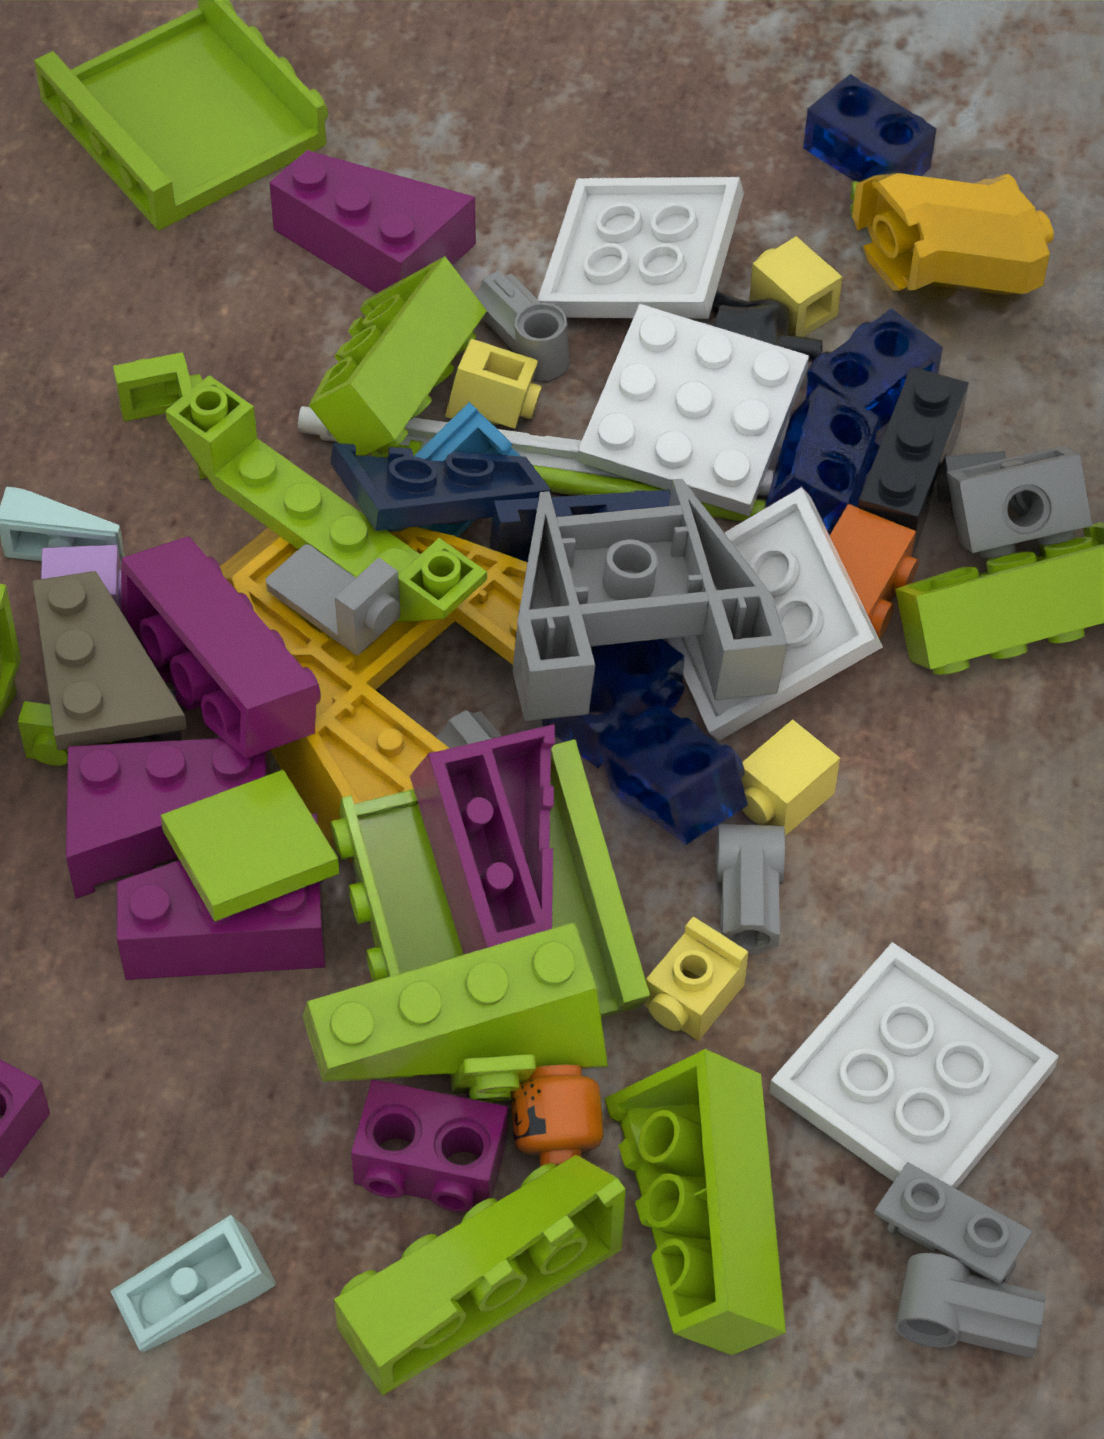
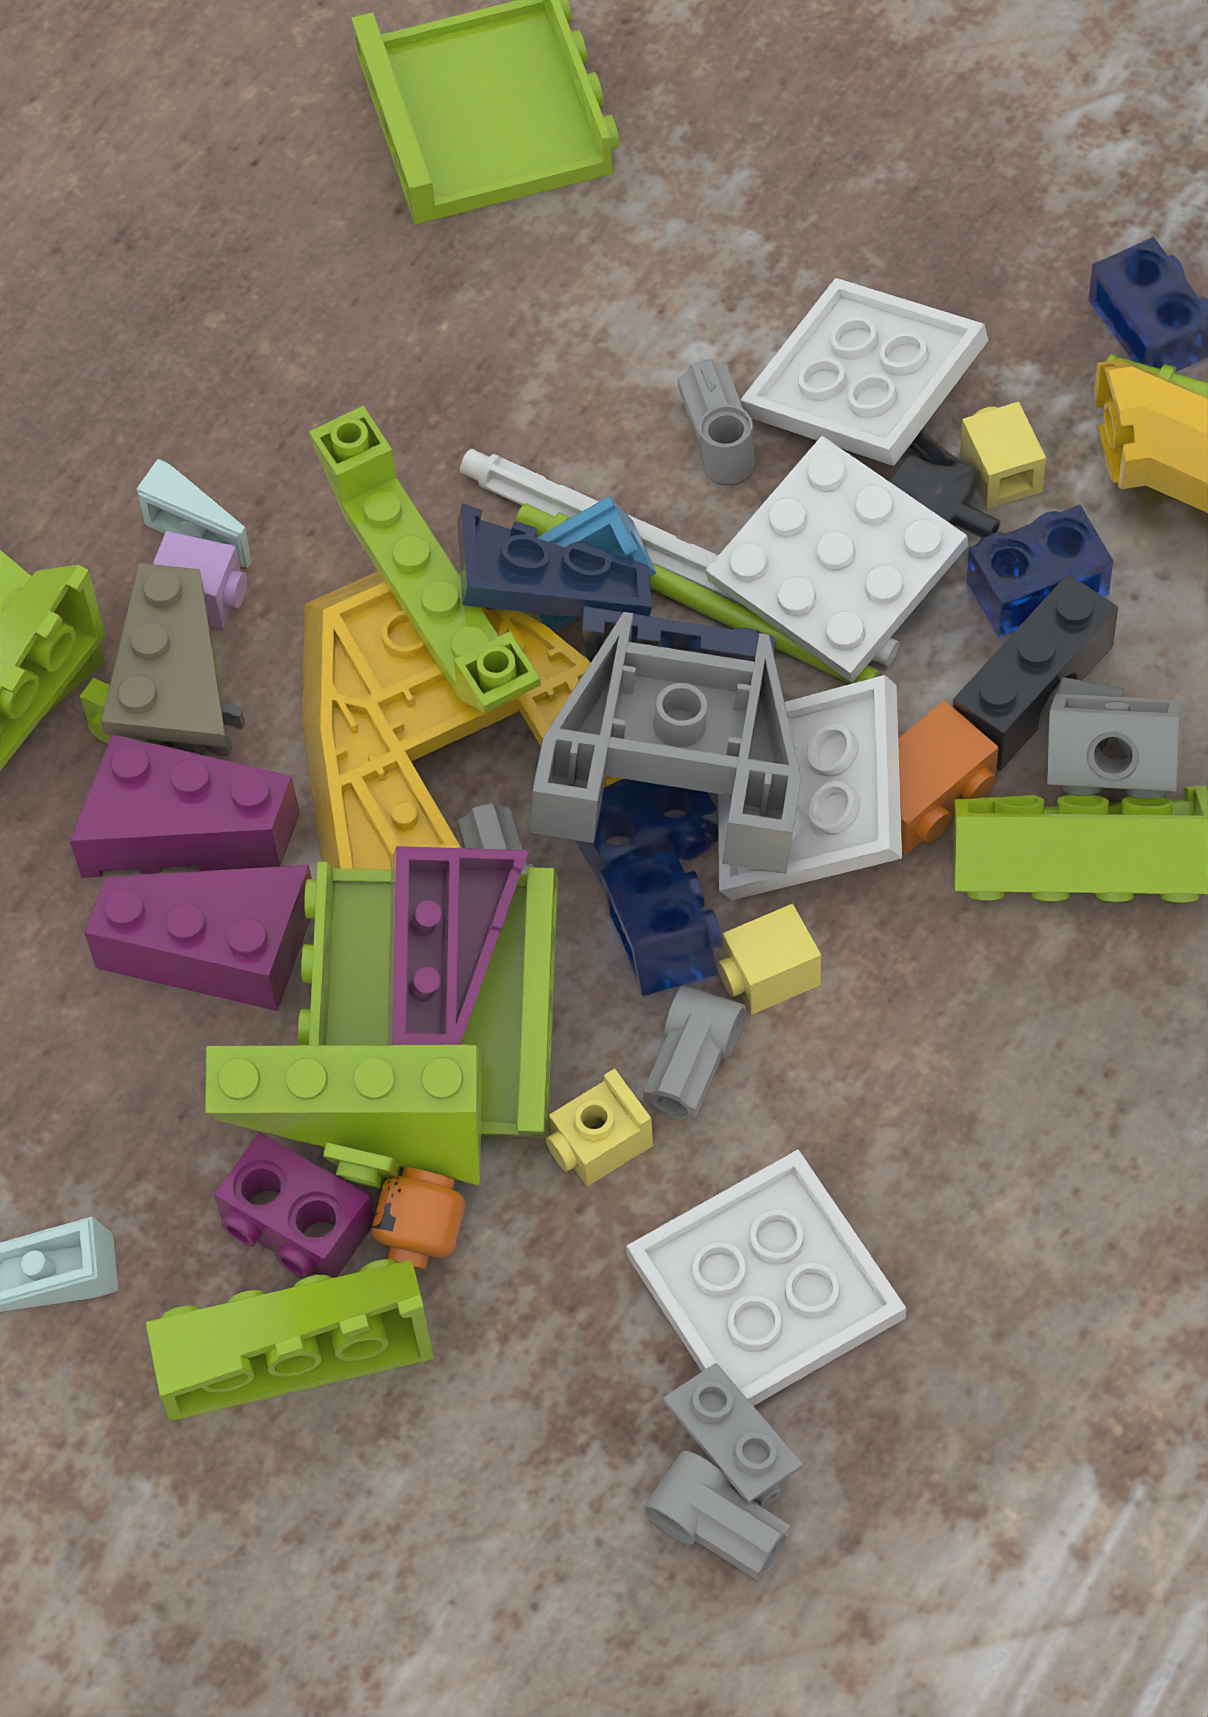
camera: 25 degrees right, 5 degrees up
lime bracket [113,352,207,479] -> none
magenta wedge [121,536,321,759] -> none
lime tile [161,769,339,922] -> none
light grey bracket [266,545,401,656] -> none
magenta wedge [269,150,476,294] -> none
lime wedge [308,256,487,456] -> none
light yellow brick [445,339,542,429] -> none
lime wedge [604,1049,786,1355] -> none
clear blue brick [765,385,881,536] -> none

